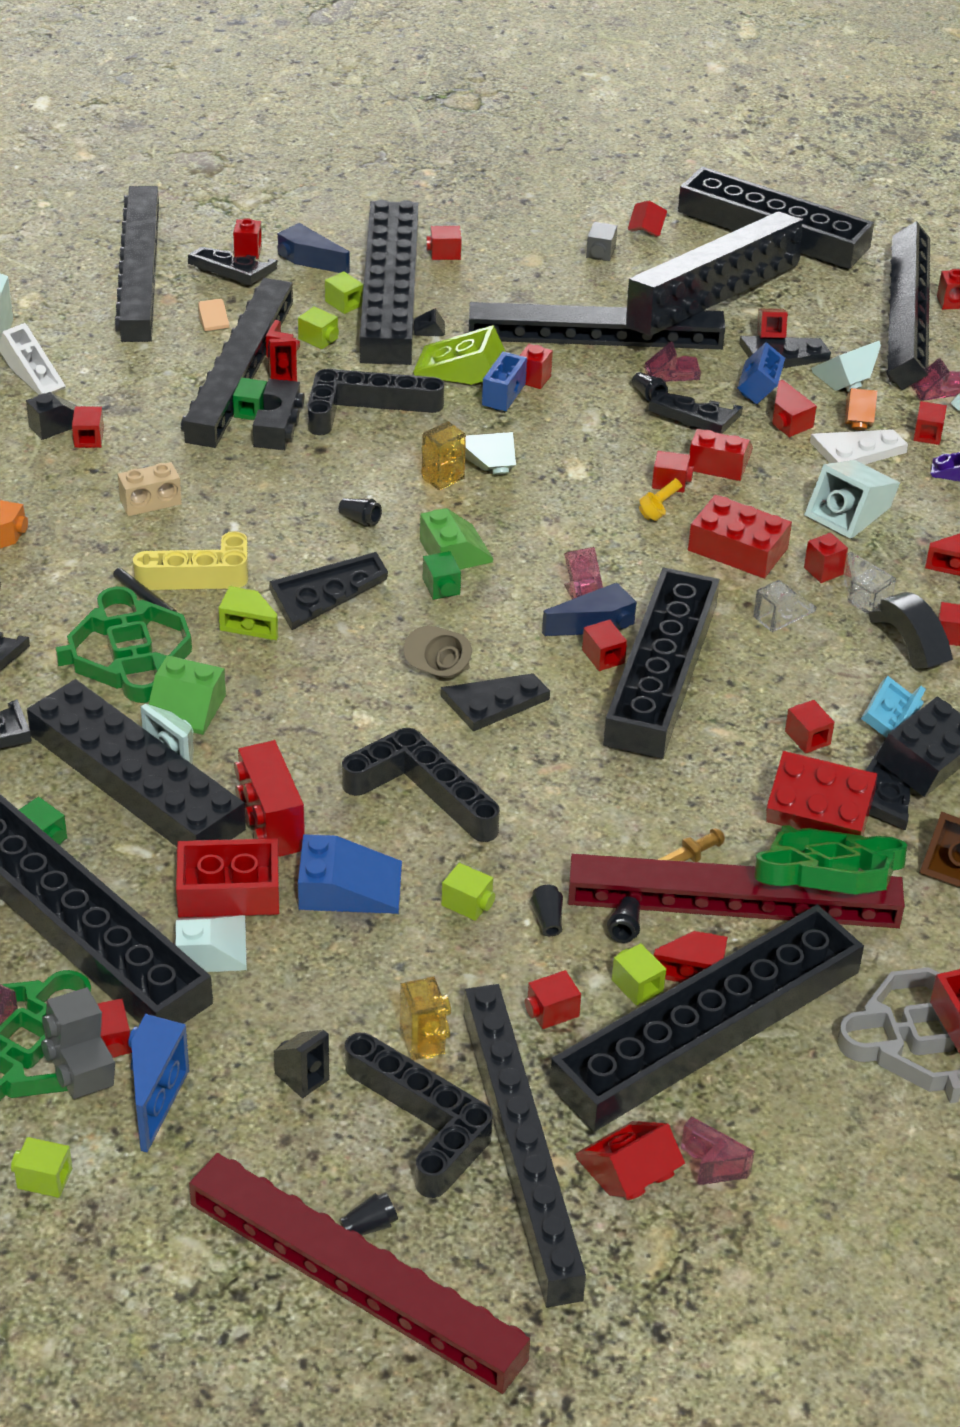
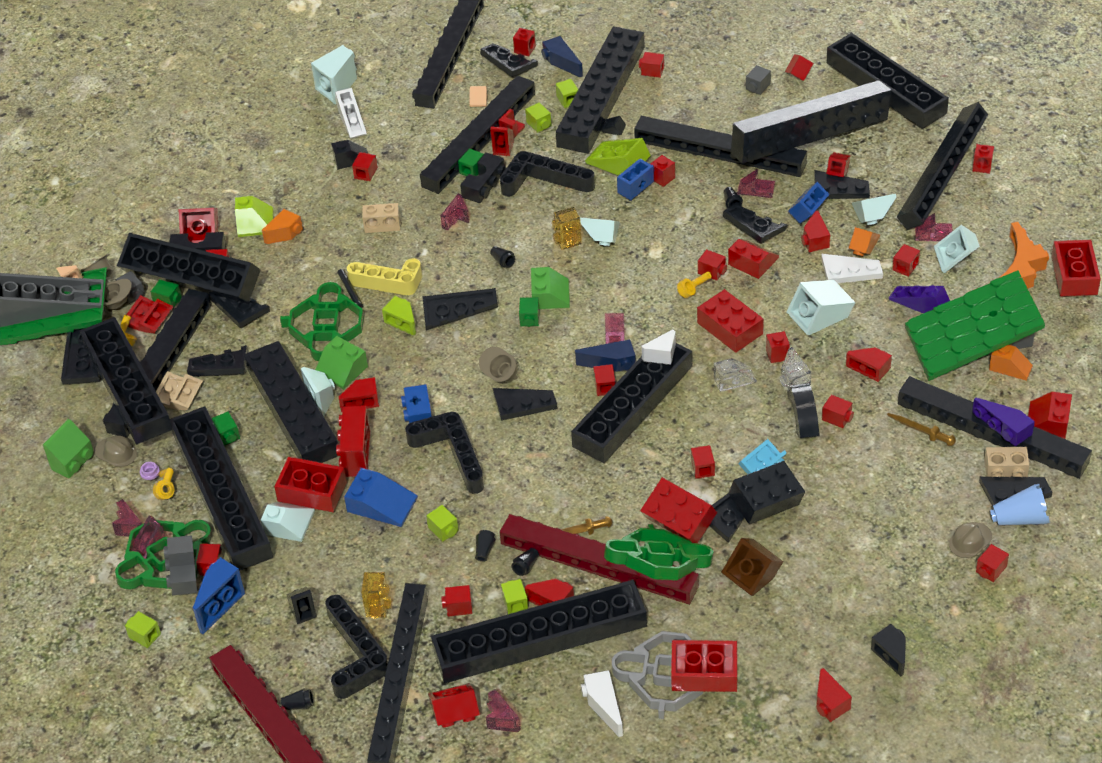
camera: 25 degrees right, 5 degrees up
none -> red slope [339,377,379,412]
none -> blue brick [401,384,432,423]
none -> clear pink slope [440,193,469,230]
none -> white slope [581,671,623,737]
none -> white slope [641,330,676,364]

